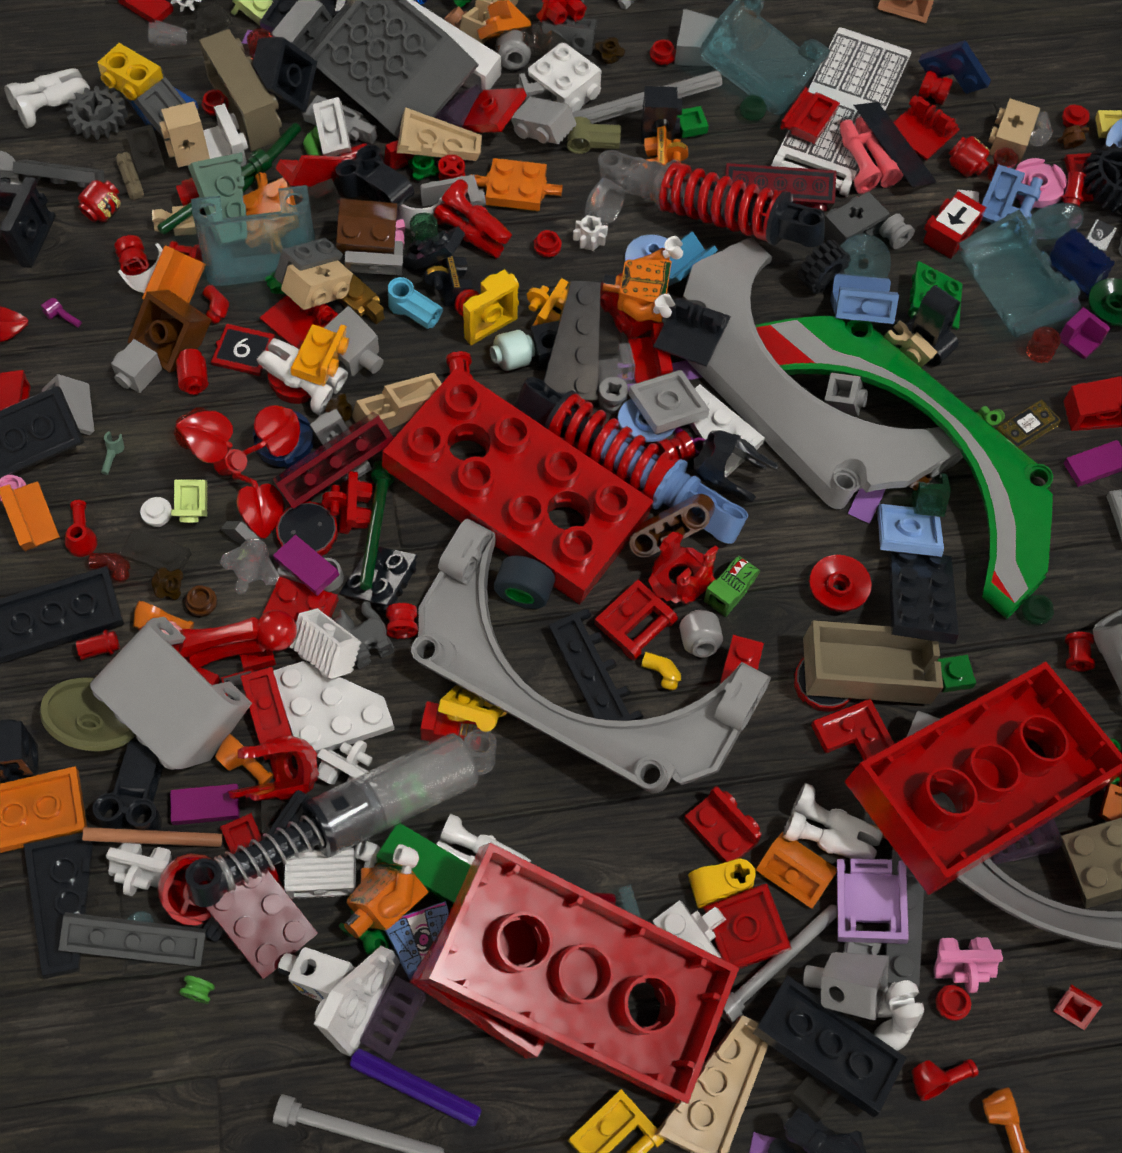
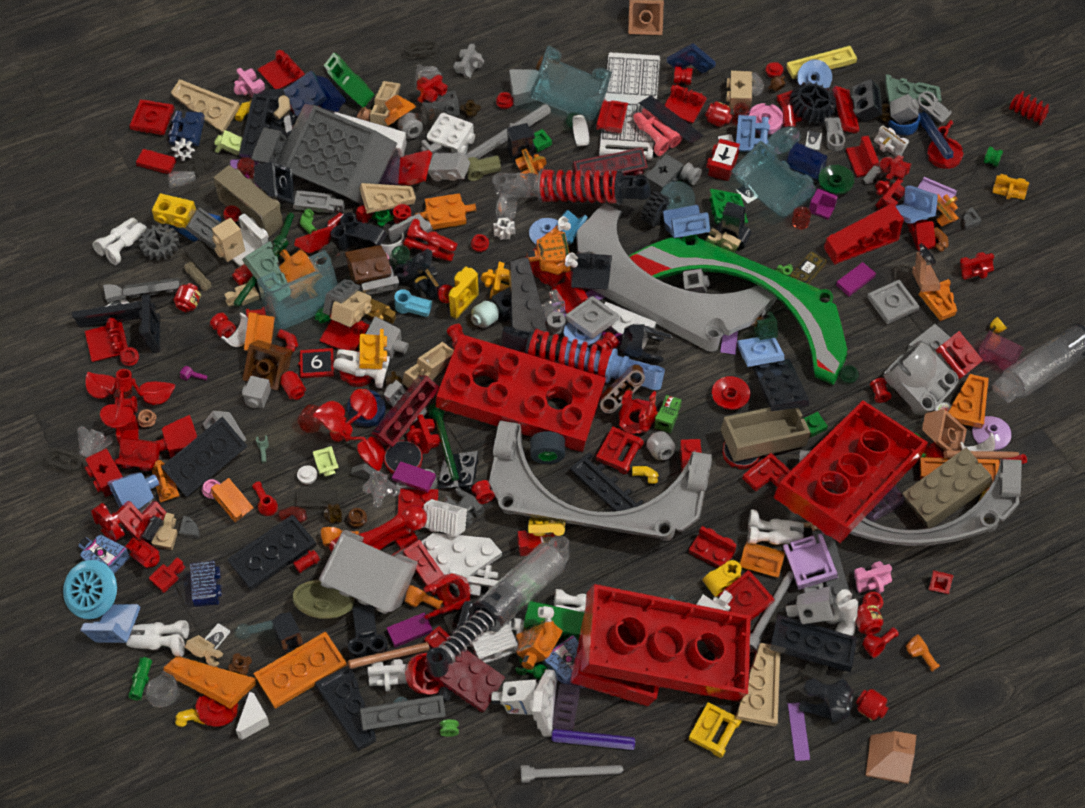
camera: 15 degrees left, 5 degrees down
white plate [312,97,352,156] -> none
none -> white helmet [572,115,589,146]
none -> sticker [736,184,759,203]
none -> red head [855,603,884,635]

